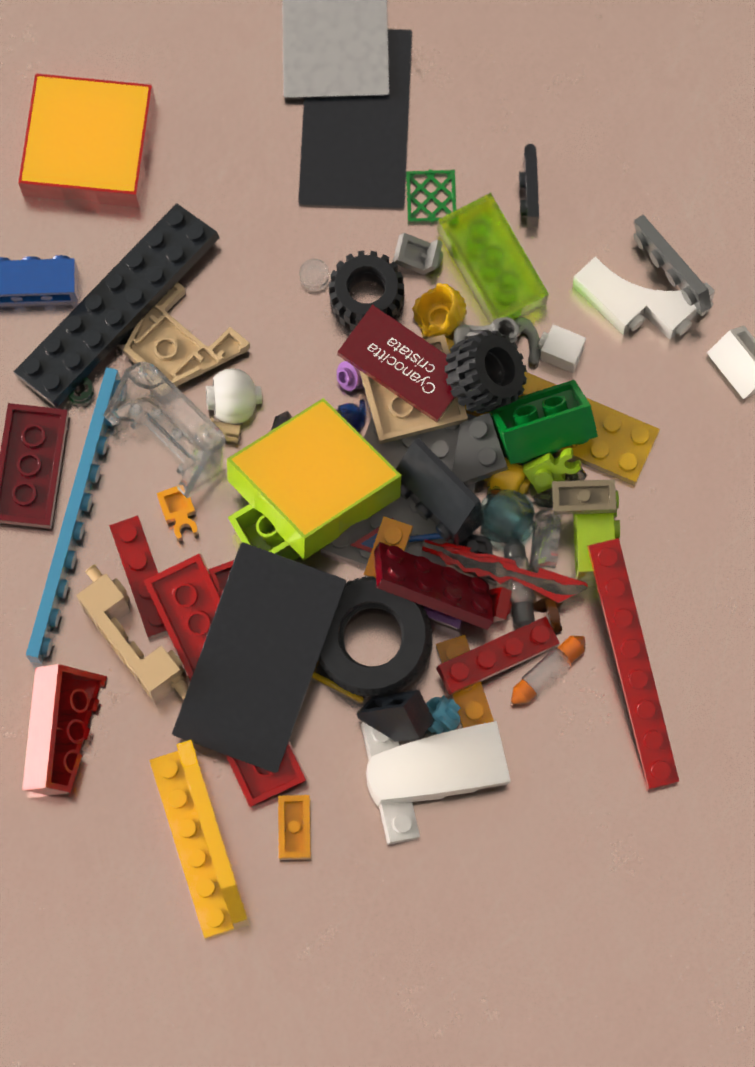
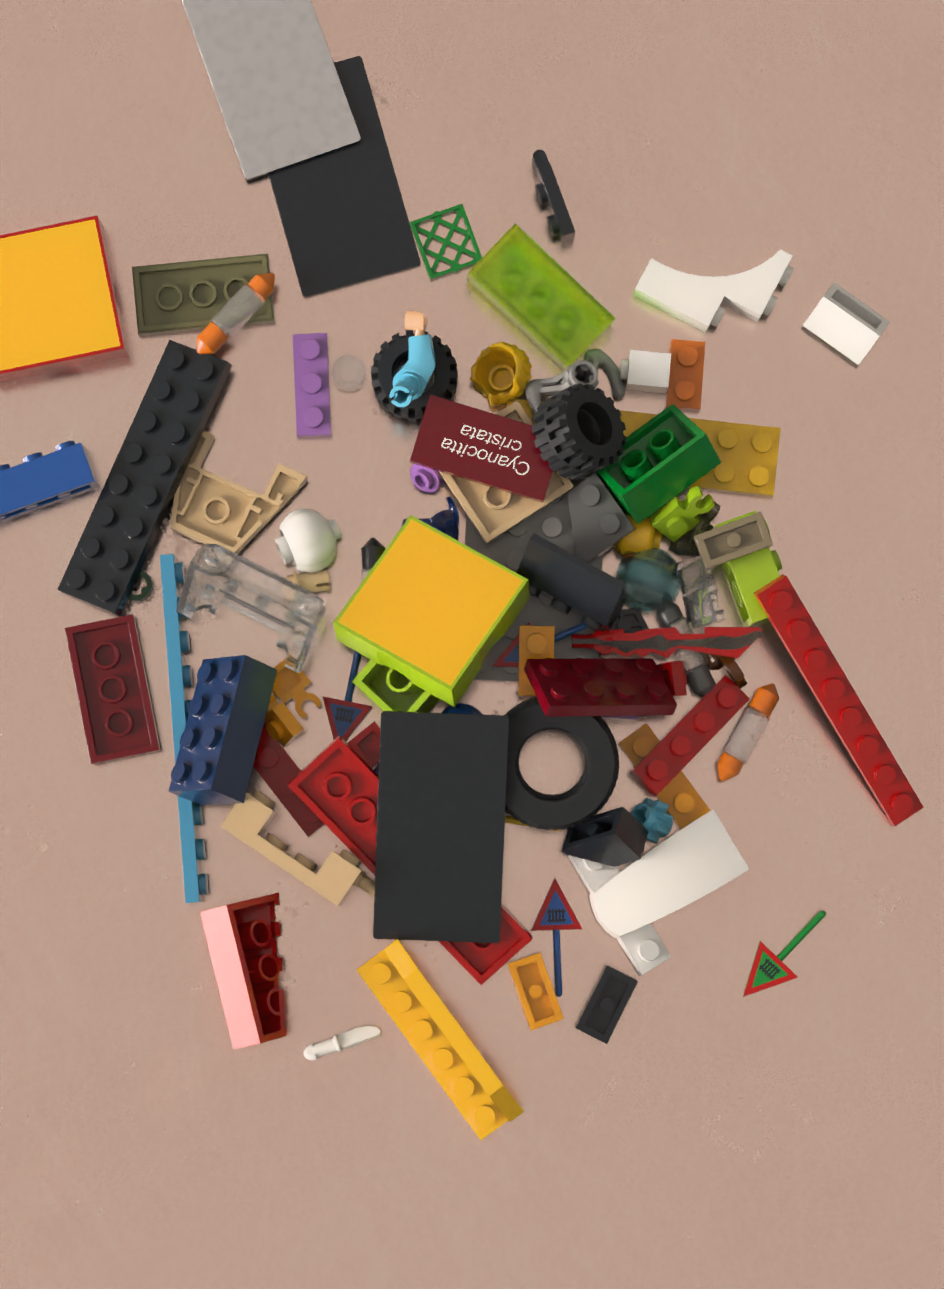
camera: 25 degrees left, 10 degrees up
light grey bracket [393,233,443,275] -> none
dark grey plate [633,214,712,313] -> none
none -> olive tile [132,253,275,336]
none -> dark blue brick [168,655,277,805]
none -> piece [196,273,275,354]
none -> light orange plate [264,692,304,747]
none -> medium lavender plate [293,333,332,438]
none -> white piece [304,1025,382,1060]
none -> piece [322,651,373,741]
none -> medium azure arm [389,310,436,407]
none -> piece [531,878,582,997]
none -> black plate [575,965,638,1044]
none -> orange plate [665,339,705,412]
none -> piece [743,910,826,997]

